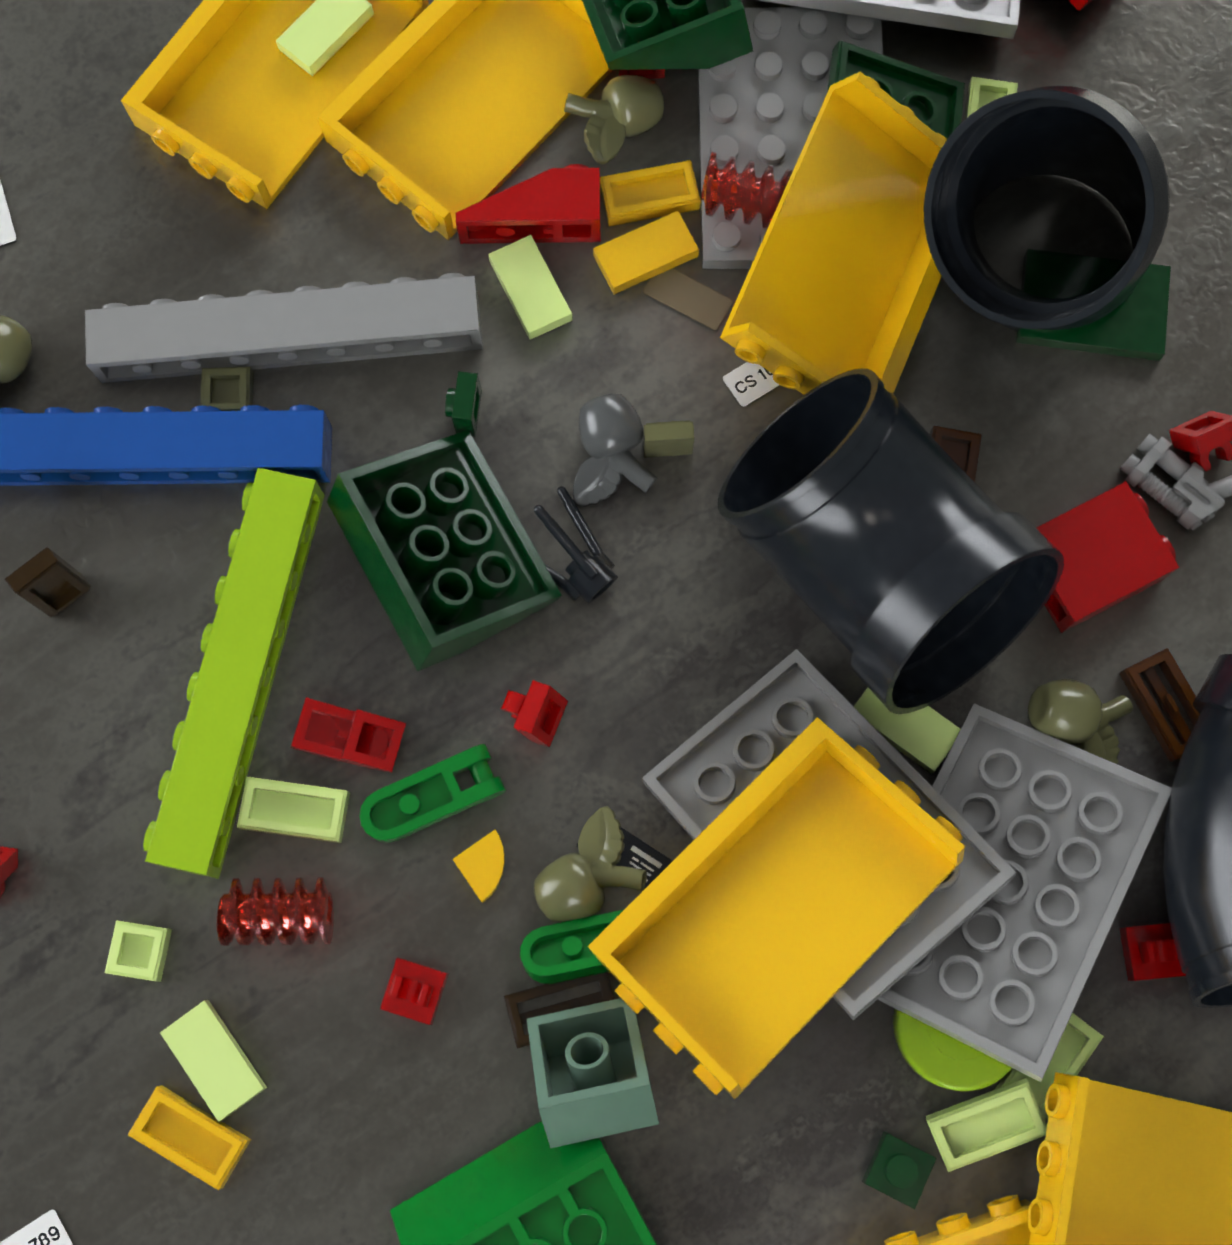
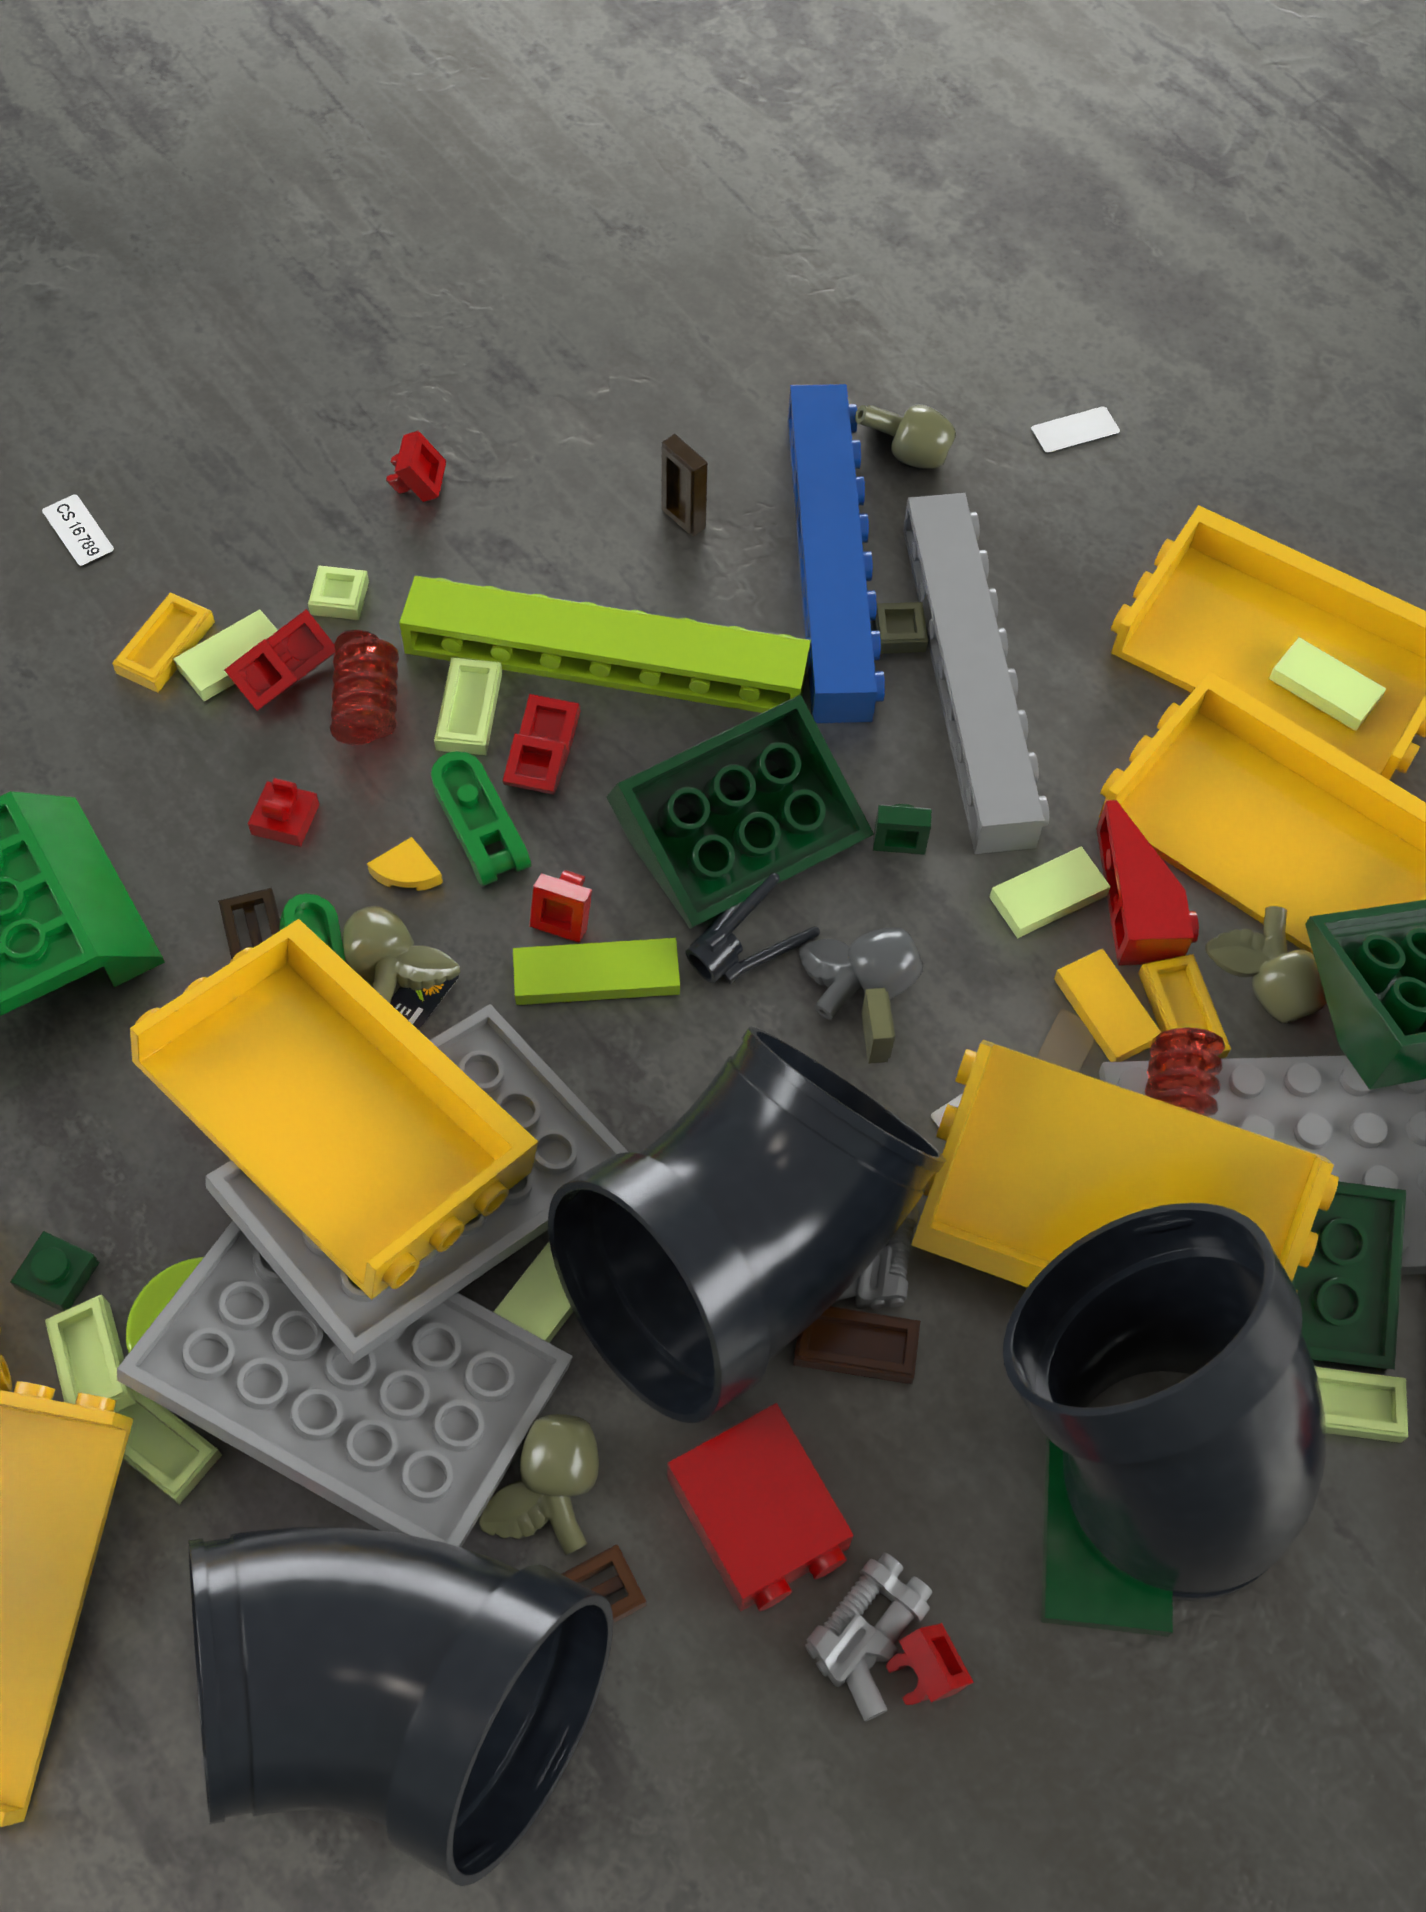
camera: 85 degrees right, 15 degrees down
sand green brick [527,998,659,1148] -> none
none -> red slope [224,609,339,711]
none -> lime tile [513,938,680,1005]

